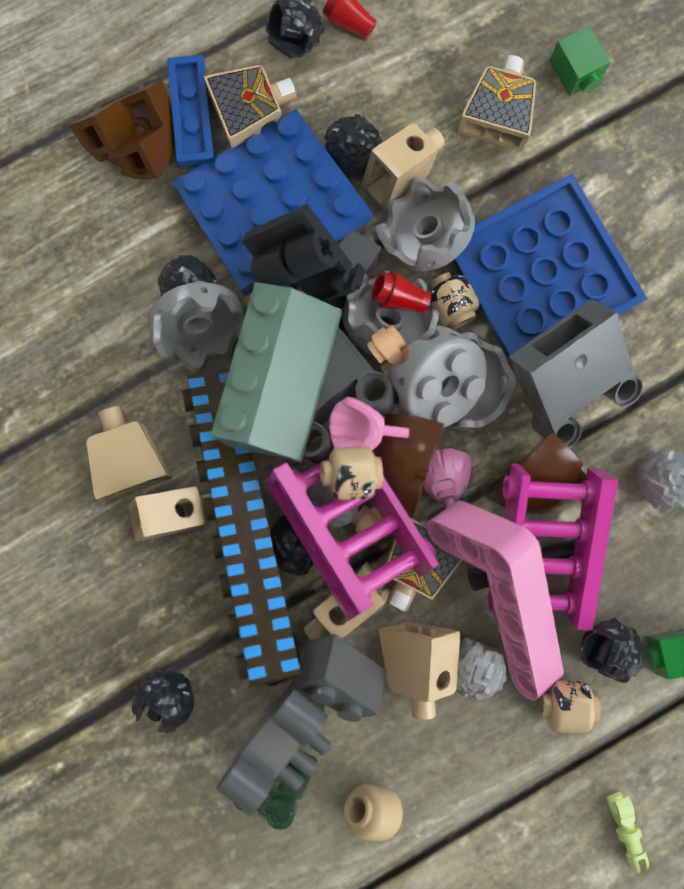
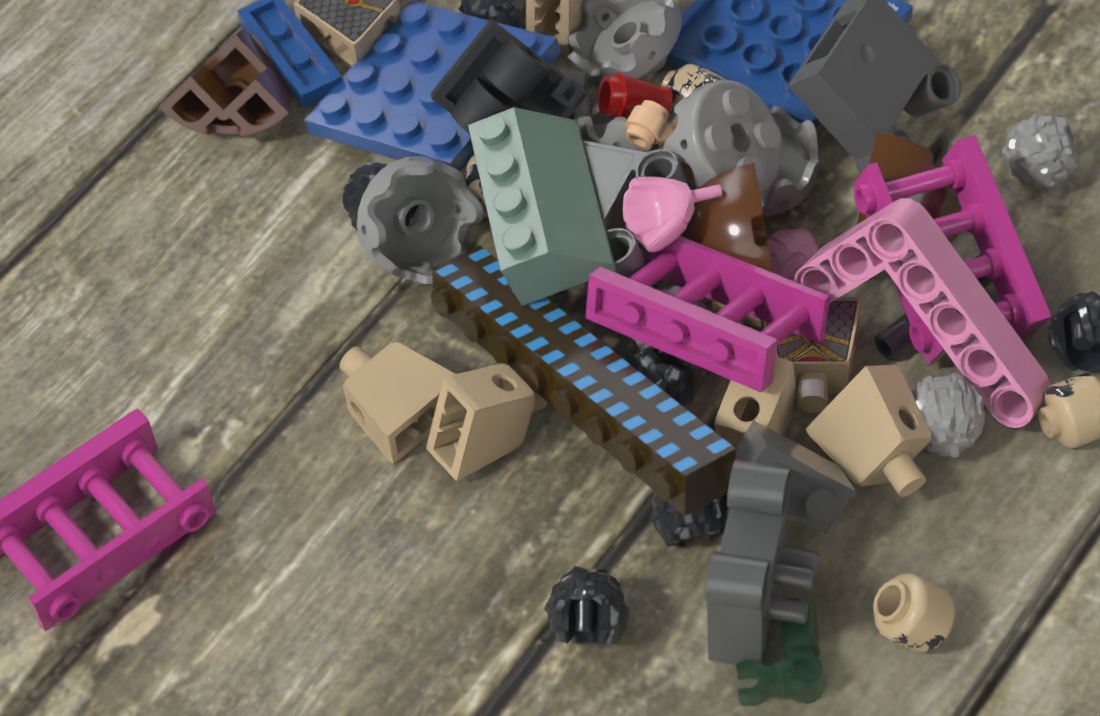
camera: 20 degrees left, 30 degrees down
tan head [321,447,383,500] -> none

